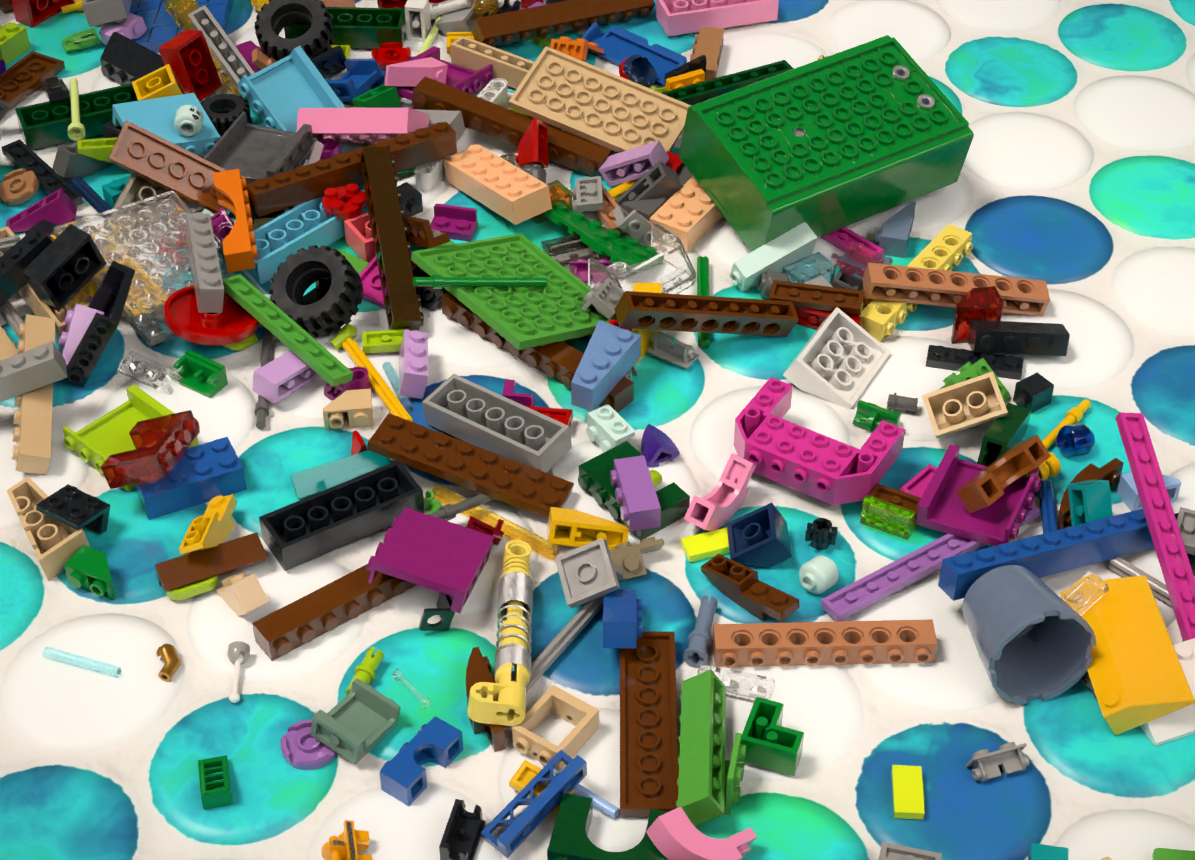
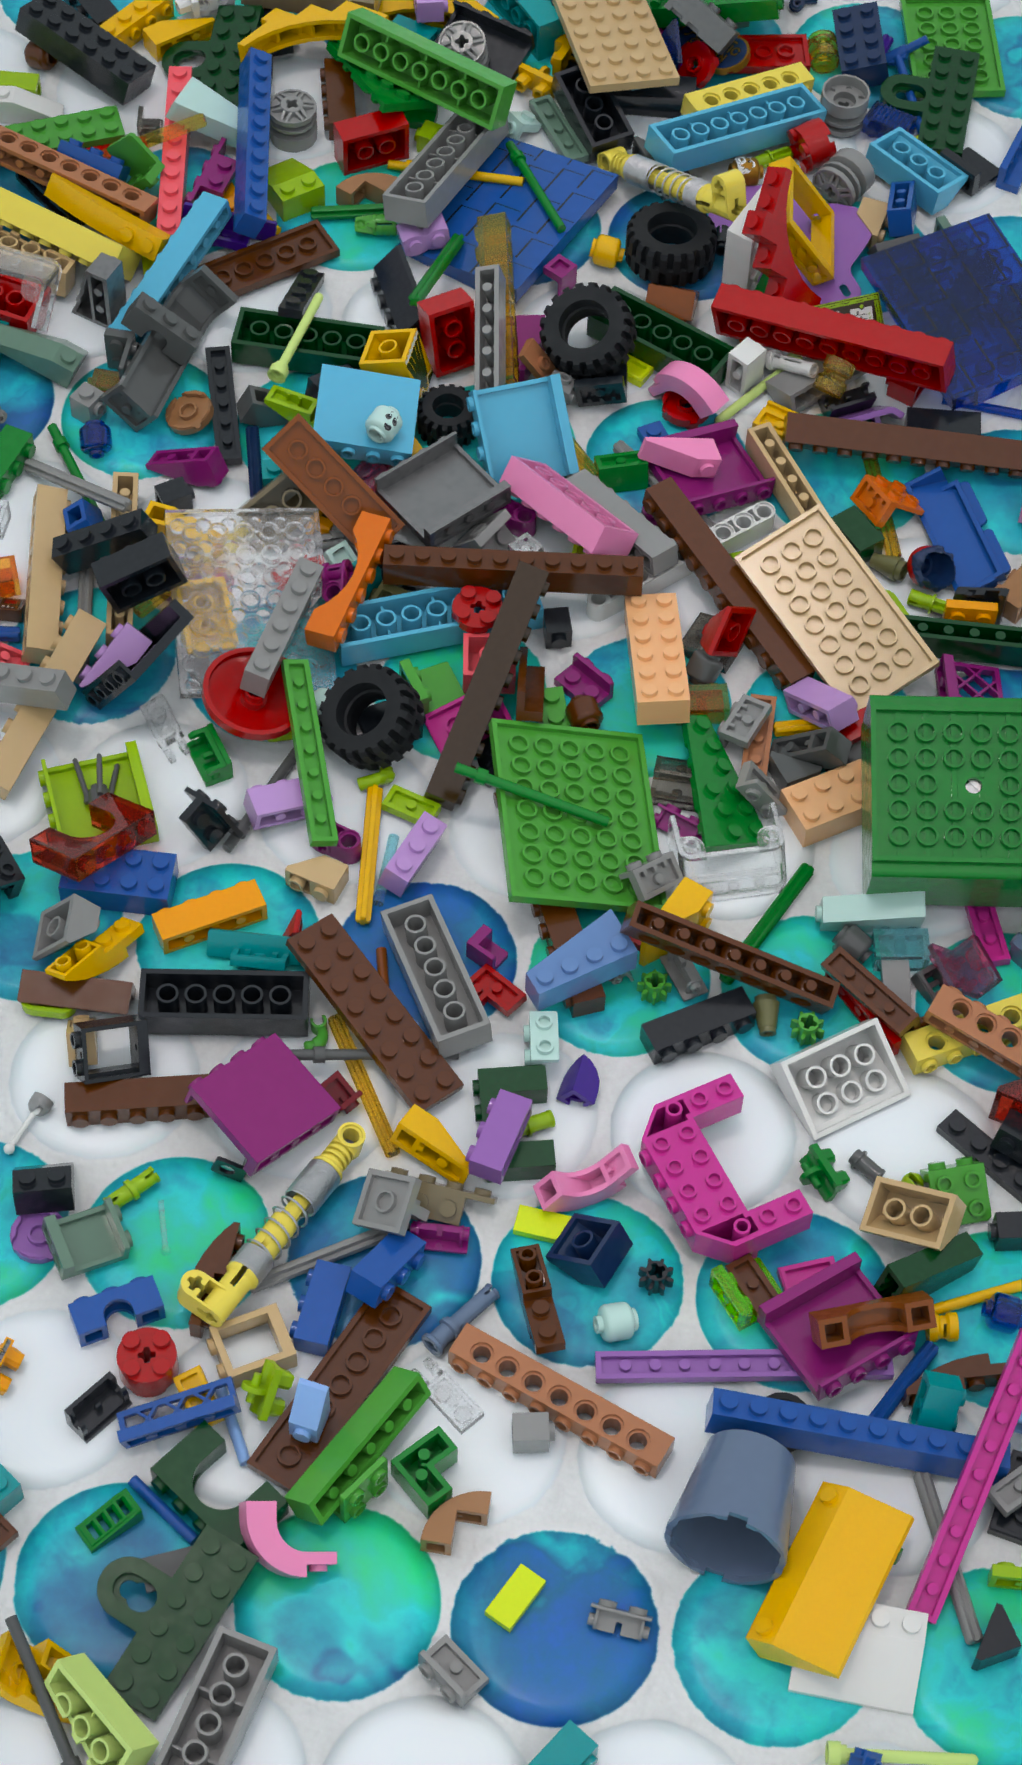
camera: 30 degrees right, 15 degrees up
blue panel [325,59,382,101] -> none
clear slope [1060,571,1109,616] -> none
none -> black slope [12,1162,75,1215]
none -> light grey slope [32,893,101,961]
none -> black window [70,1014,151,1085]
none -> dark grey plant [73,753,120,811]
none -> red brick [116,1327,179,1397]
none -> light orange brick [151,879,268,955]
none -> black bracket [179,786,244,852]
none -> lime hips [241,1359,294,1422]
none -> light blue slope [288,1377,330,1443]
none -> blue brick [289,1259,352,1357]
none -> green axle [311,203,384,220]
none -> medium nougat brick [336,173,398,205]
none -> green axle [408,233,465,307]
none -> magenta hinge [410,1221,470,1255]
none -> medium nougat brick [420,1491,492,1556]
none -> light grey brick [511,1412,555,1453]
none -> magenta panel [543,254,577,296]
none -> reddish brown head [565,695,603,729]
none -> bright green gear [637,969,672,1005]
none -> black brick [640,986,757,1065]
none -> bright pink arch [648,361,729,419]
none -> olive cone [752,993,780,1037]
none -> bright green gear [790,1011,824,1046]

